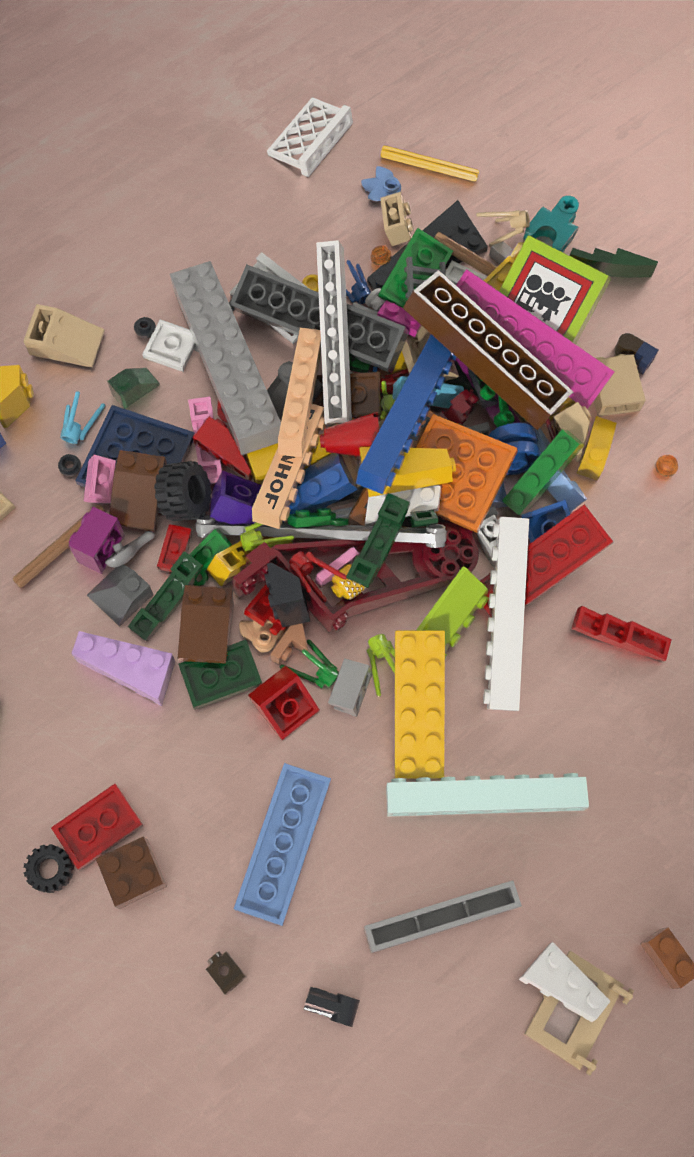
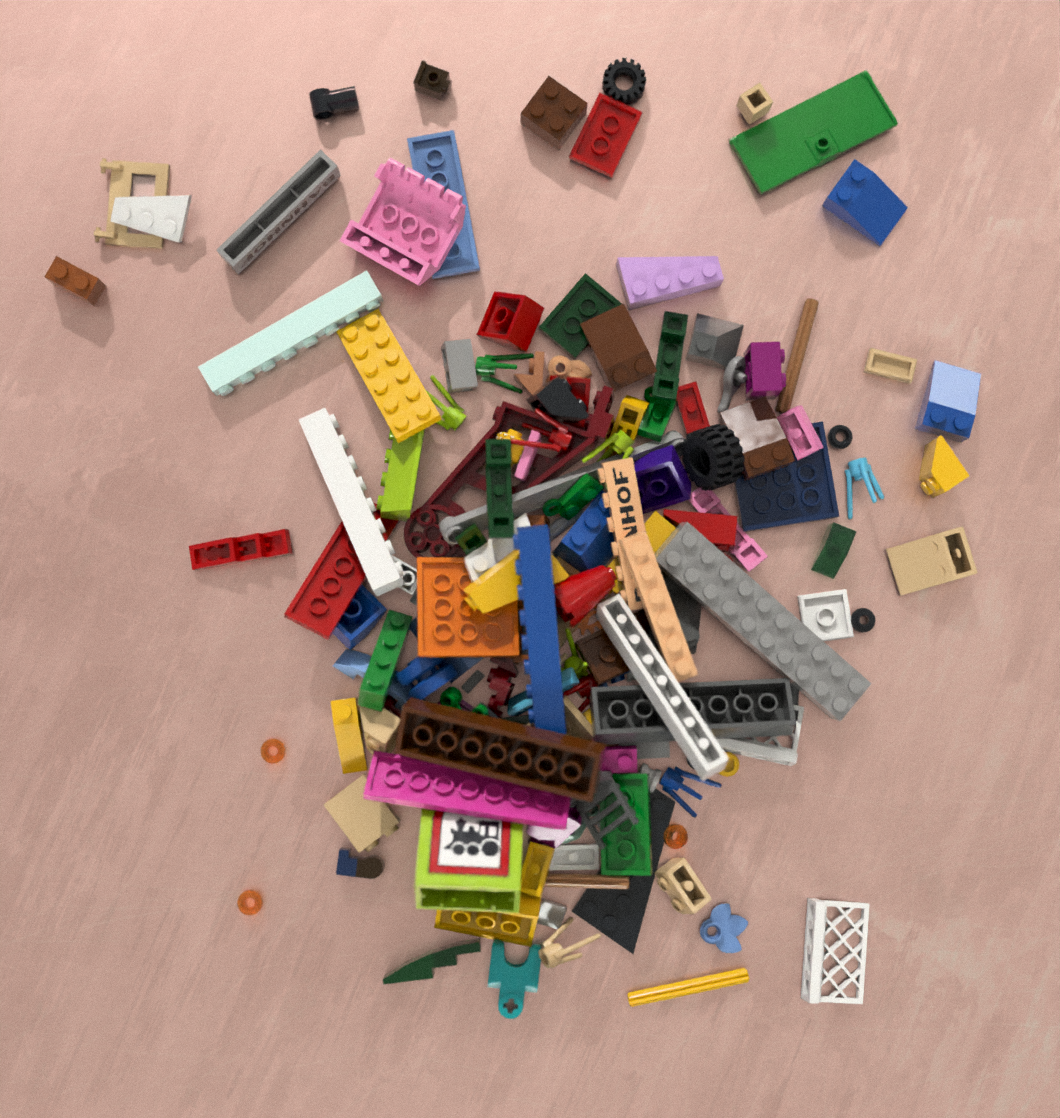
camera: 150 degrees right, 15 degrees up
none -> bright pink slope [340,158,466,286]

